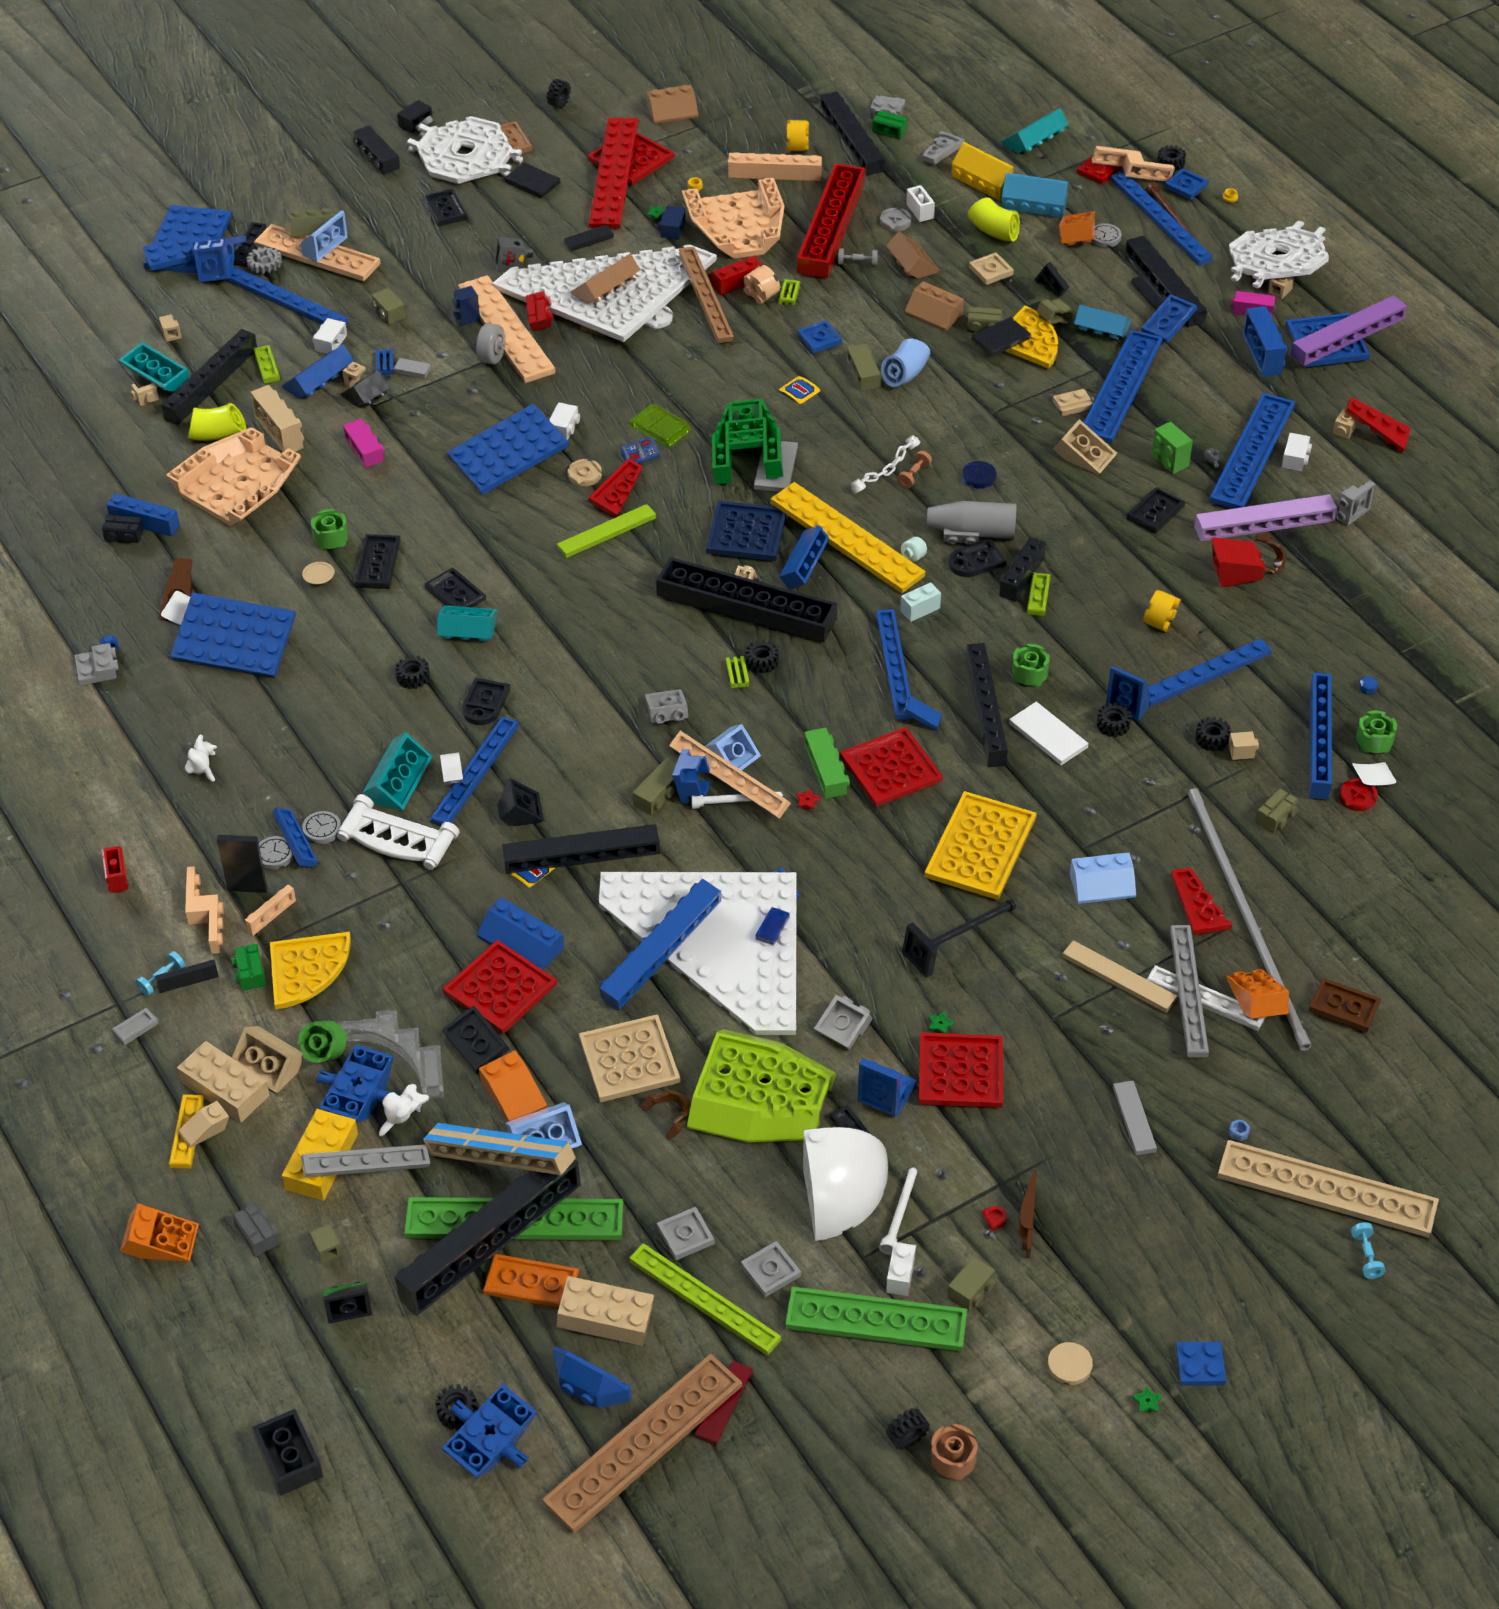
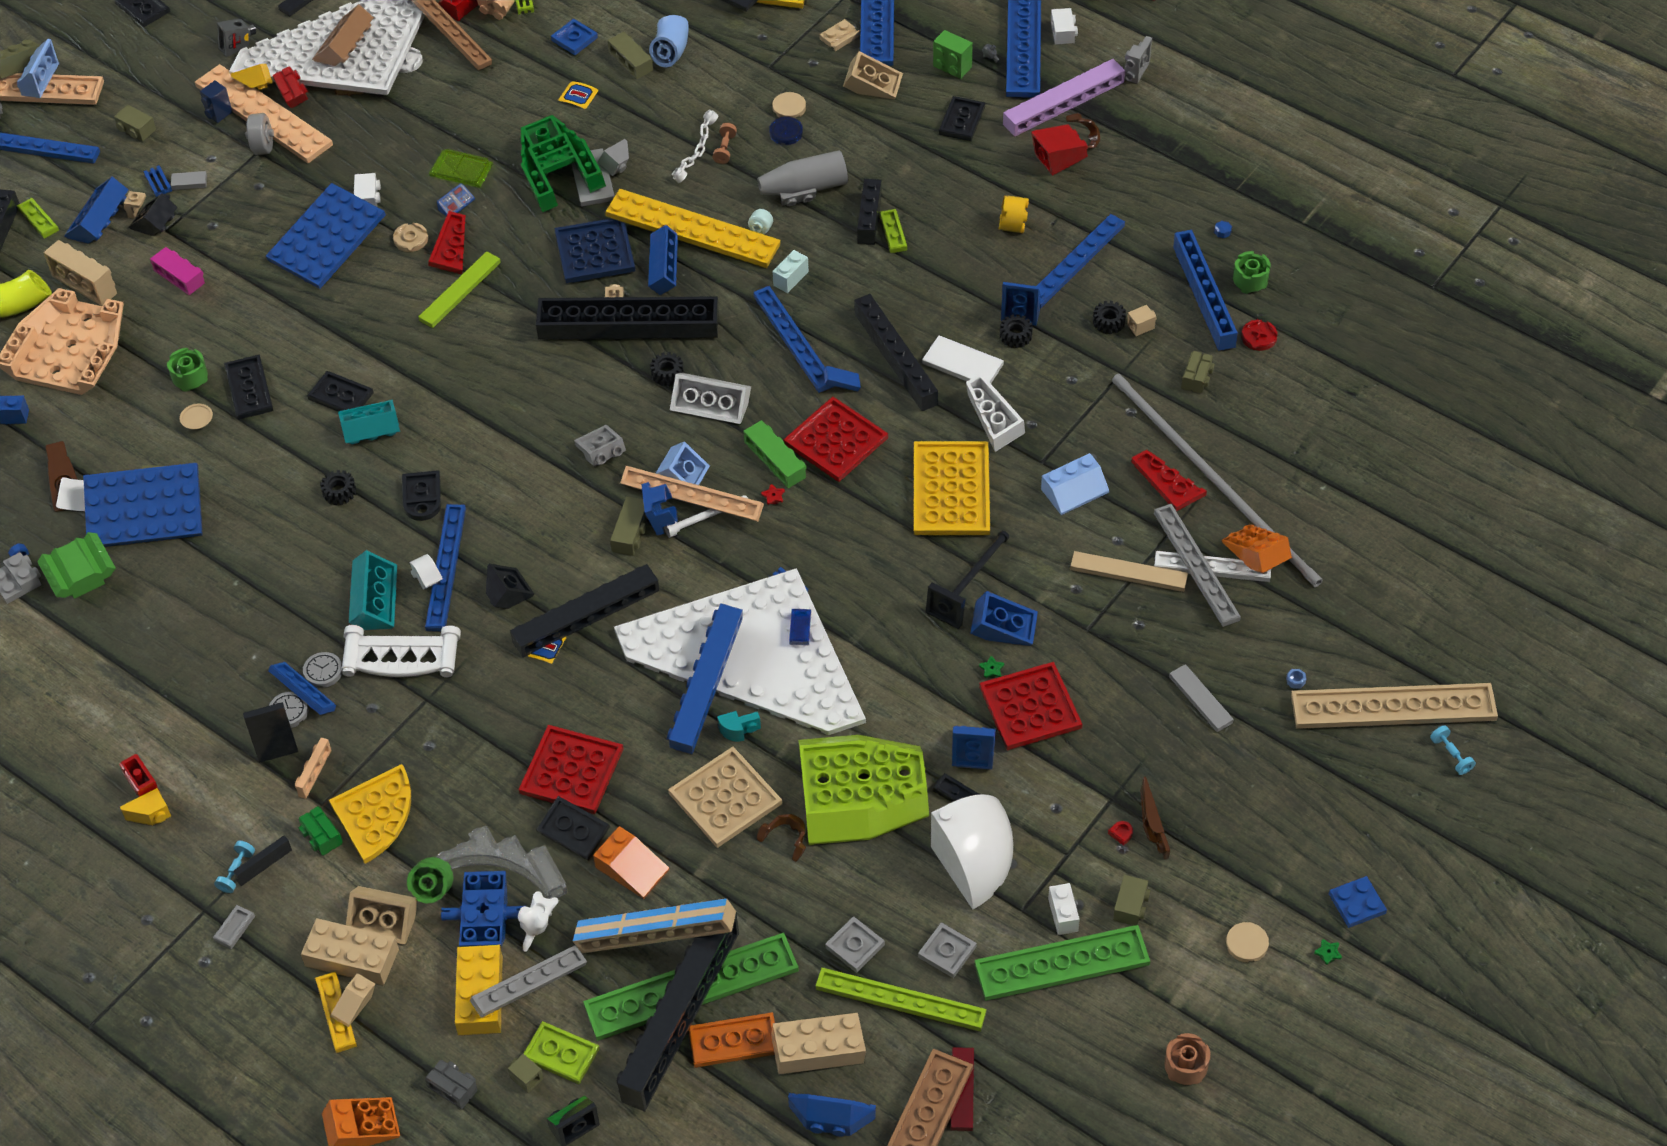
camera: 20 degrees left, 5 degrees up
white animal [185,734,217,782] -> none
light nougat bracket [185,866,224,954] -> none
white brick [312,318,347,354] -> none
blue slope [477,897,564,970] -> none
light blue slope [505,1102,582,1149] -> none
lime tile [726,656,749,688] -> none
light grey plate [814,995,873,1050] -> none
white piece [879,1168,917,1255] -> none
black tyre [886,1408,930,1450] -> none
black tile [949,539,1007,577] -> none
bright green brick [1012,644,1050,687] -> none
reddish brown plate [1309,978,1381,1033] -> none
white sticker [1352,762,1396,785] -> none
none -> bright green slope [37,532,116,599]
none -> yellow slope [120,788,171,826]
none -> yellow slope [231,64,273,90]
none -> lime tile [523,1021,600,1084]
none -> light grey slope [598,139,629,176]
none -> white slope [670,373,751,424]
none -> teal brick [717,711,761,742]
none -> tan tile [772,92,806,120]
none -> white wedge [966,373,1025,452]
none -> blue slope [970,591,1038,646]

